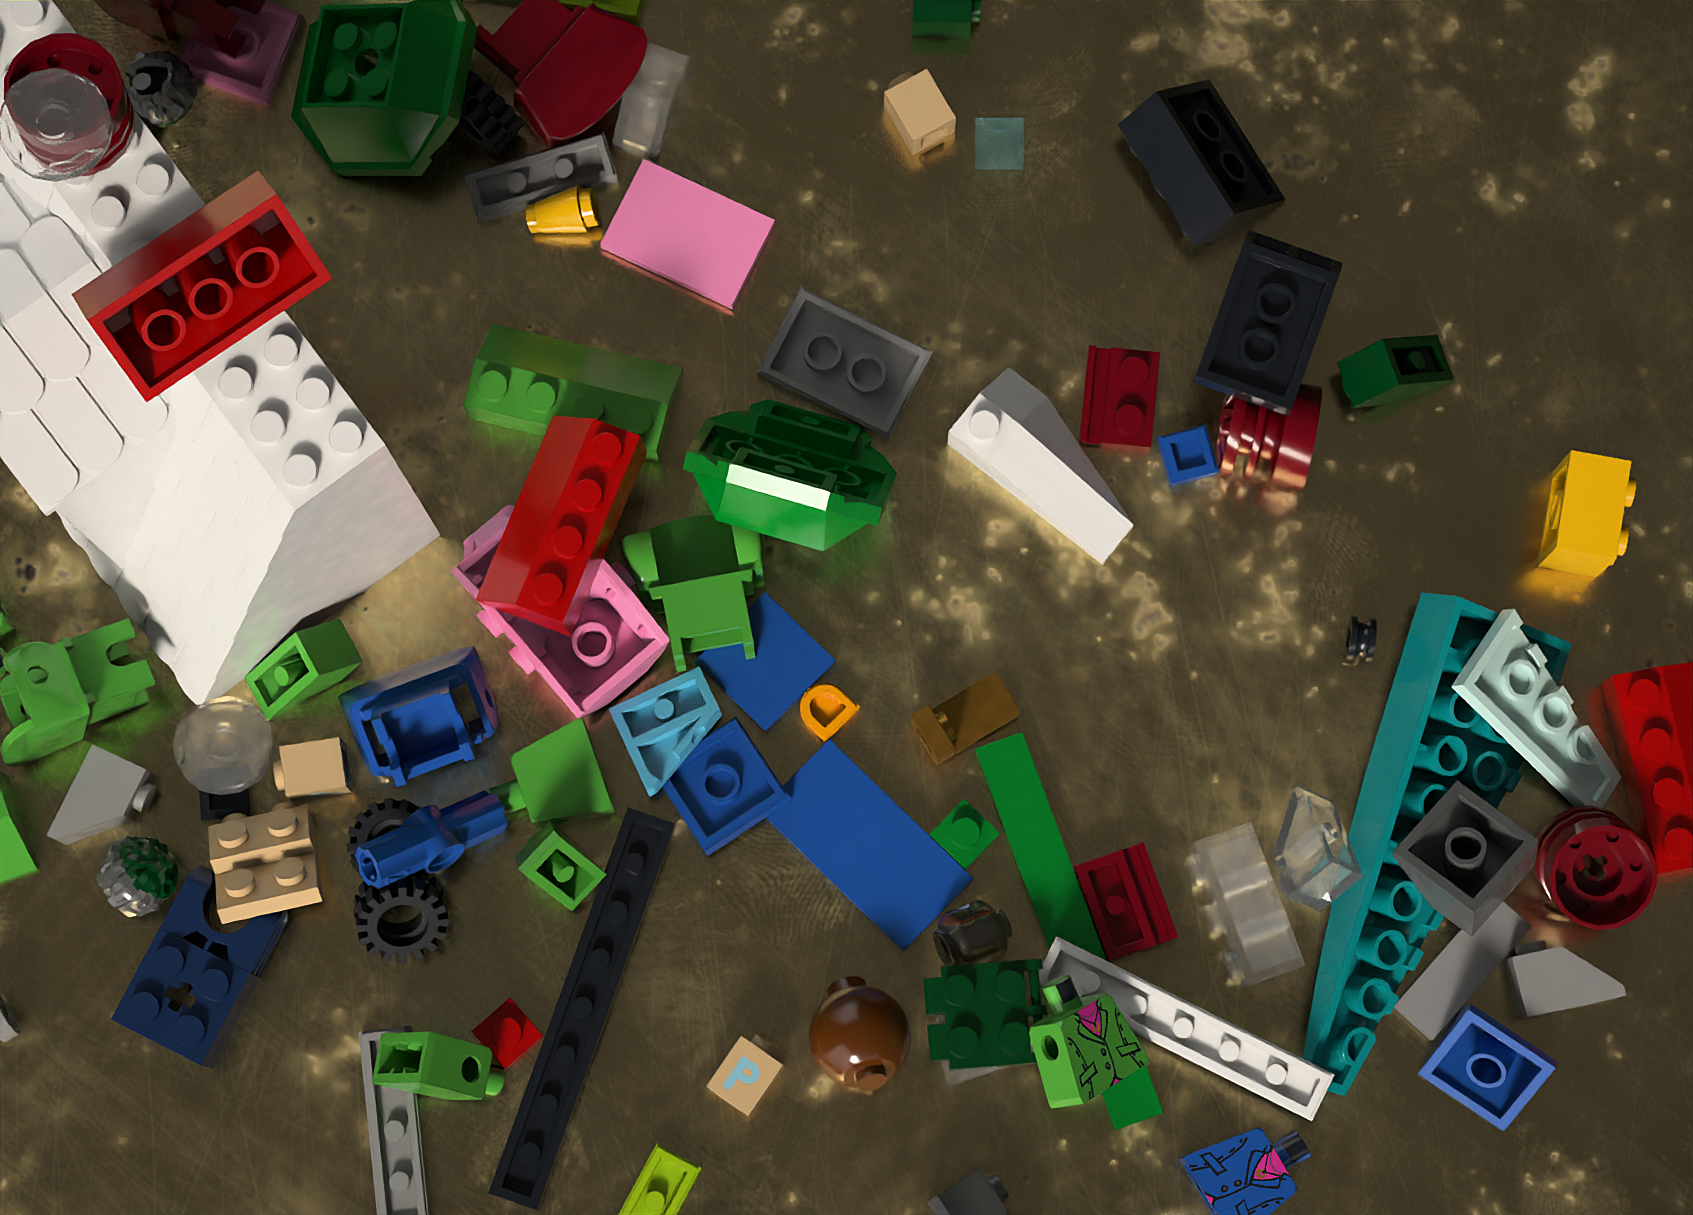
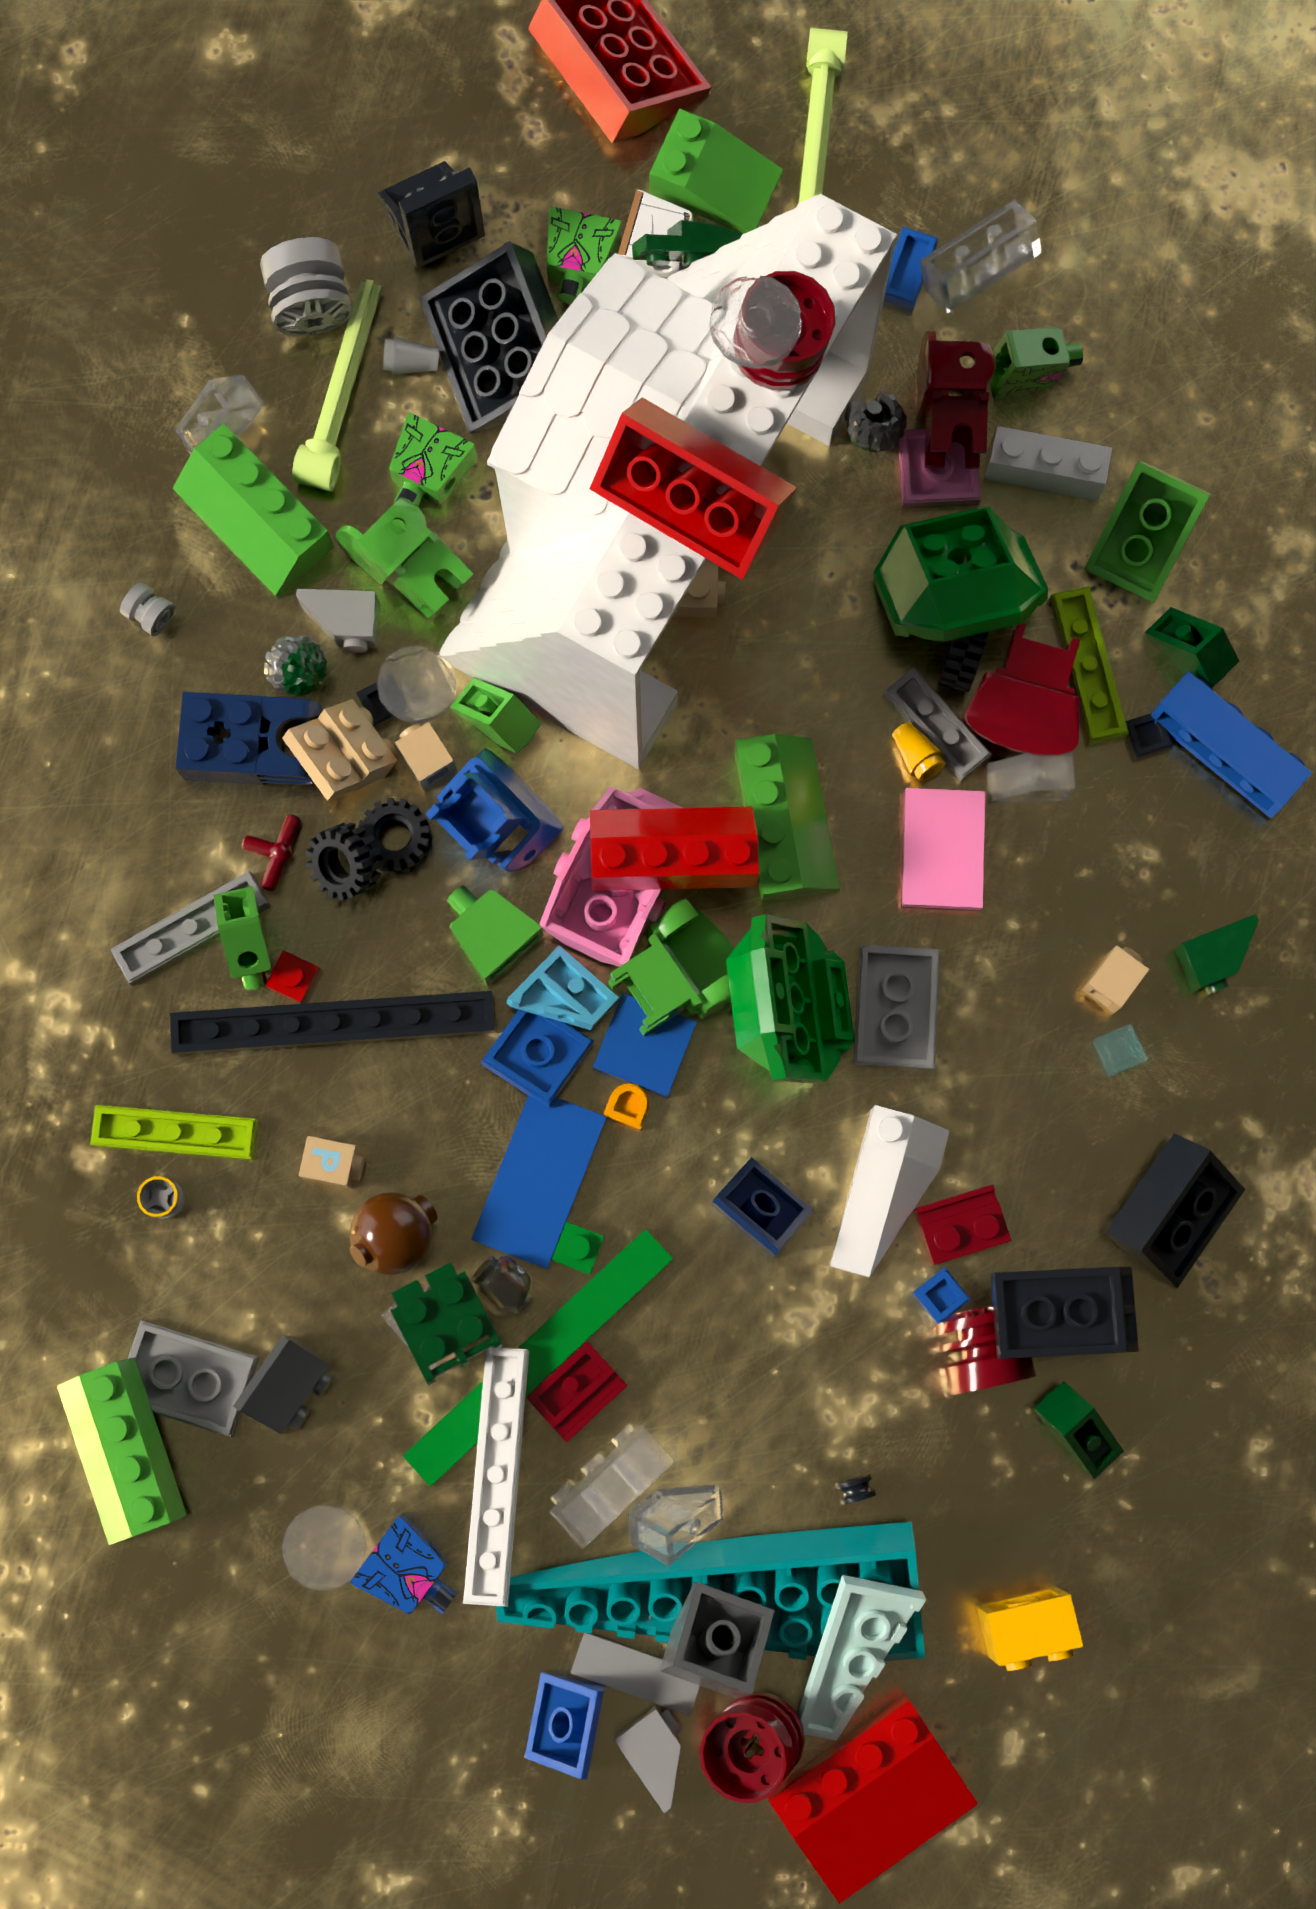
camera: 65 degrees right, 0 degrees up
blue piece [355,790,508,889] -> none
bright green slope [514,820,607,911] -> none
pearl gold bracket [910,673,1020,766] -> none
bright green torso [1029,975,1150,1109] -> none
none -> dark red piece [242,814,301,891]
none -> dark blue slope [711,1157,814,1258]

